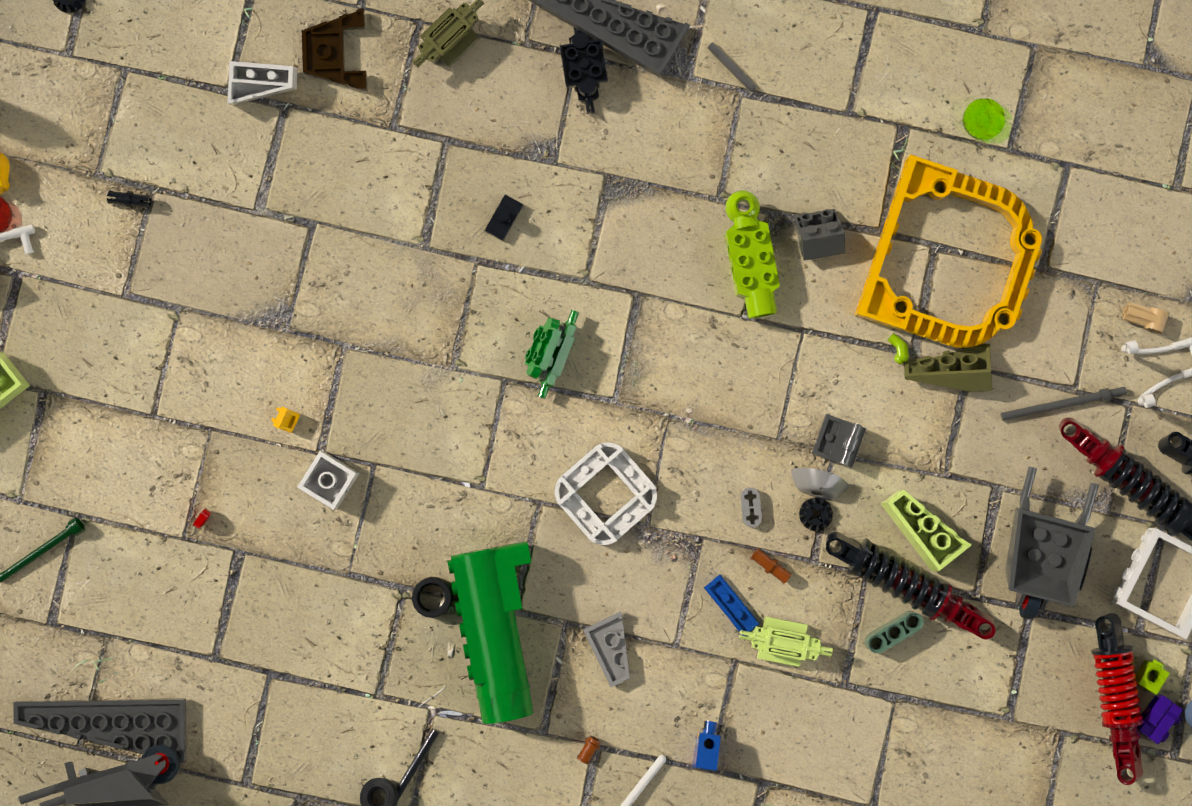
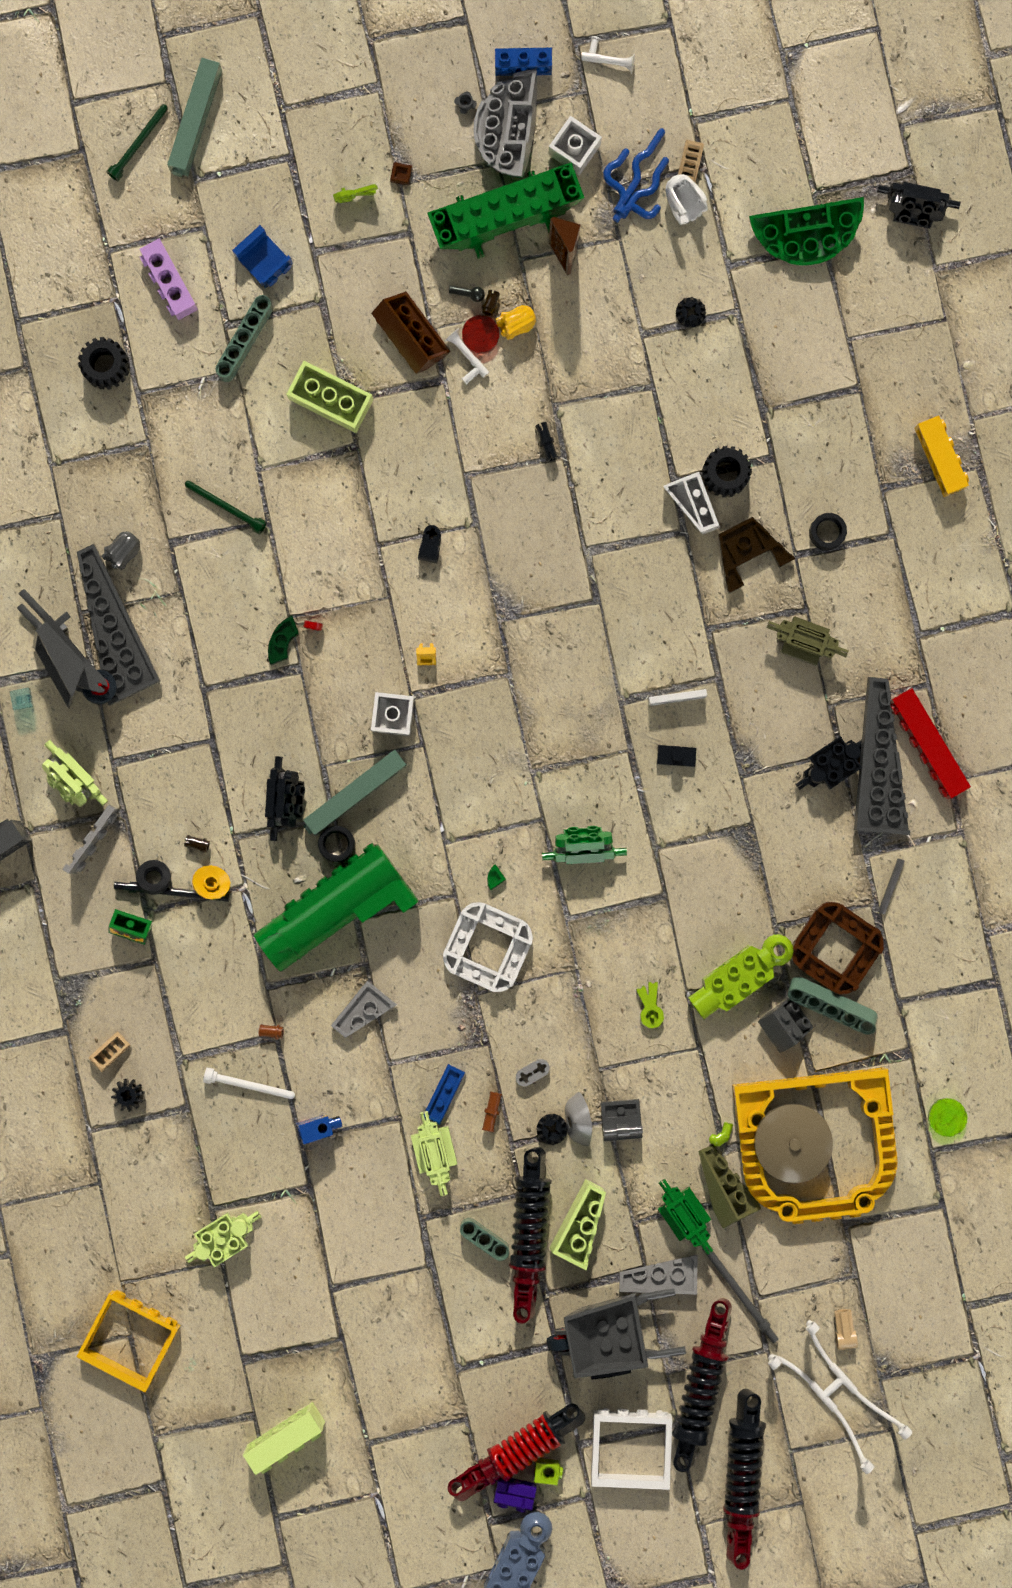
camera: 65 degrees right, 0 degrees up
none -> dark grey piece [101,531,140,570]
none -> dark brown pin [184,835,210,853]
none -> yellow dish [192,865,231,900]
none -> black piece [265,756,305,841]
none -> dark green tile [268,616,299,665]
none -> sand green brick [303,749,407,836]
none -> black piece [418,525,441,564]
none -> green tile [487,864,506,890]
none -> light grey wing [619,1255,698,1295]
none -> lime piece [636,982,664,1028]
none -> white tile [648,689,707,706]
none -> green piece [657,1179,713,1255]
none -> black tyre [702,446,752,497]
none -> dark tan dish [754,1104,833,1183]
none -> sand green beam [788,977,878,1035]
none -> reddish brown plate [791,902,884,994]

